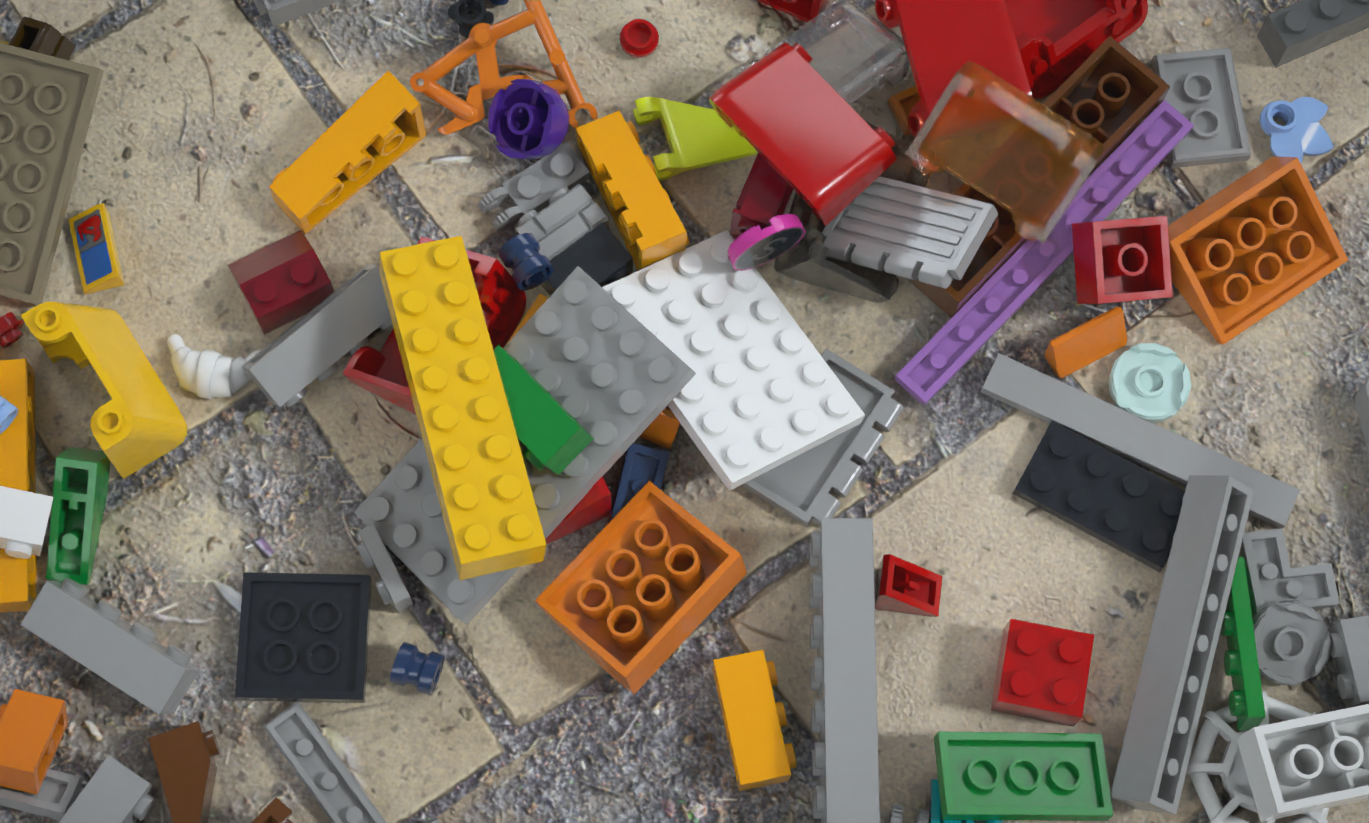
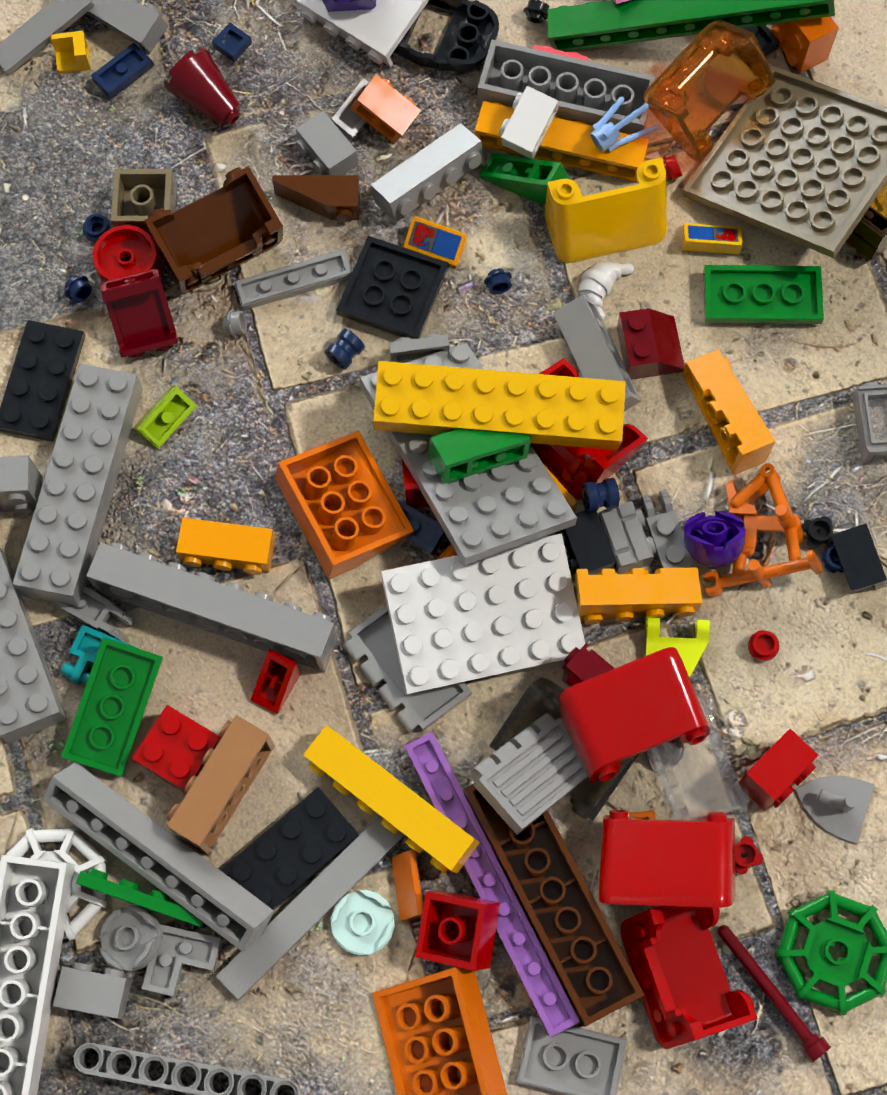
camera: 115 degrees right, 0 degrees up
tile [727,214,806,271] -> none
clear orange windscreen [905,61,1105,243] -> none
none -> medium nougat brick [167,715,275,854]
none -> yellow brick [303,725,480,874]
none -> slope [403,216,467,268]
none -> dark blue plate [484,268,512,294]
none -> green plate [703,265,824,324]

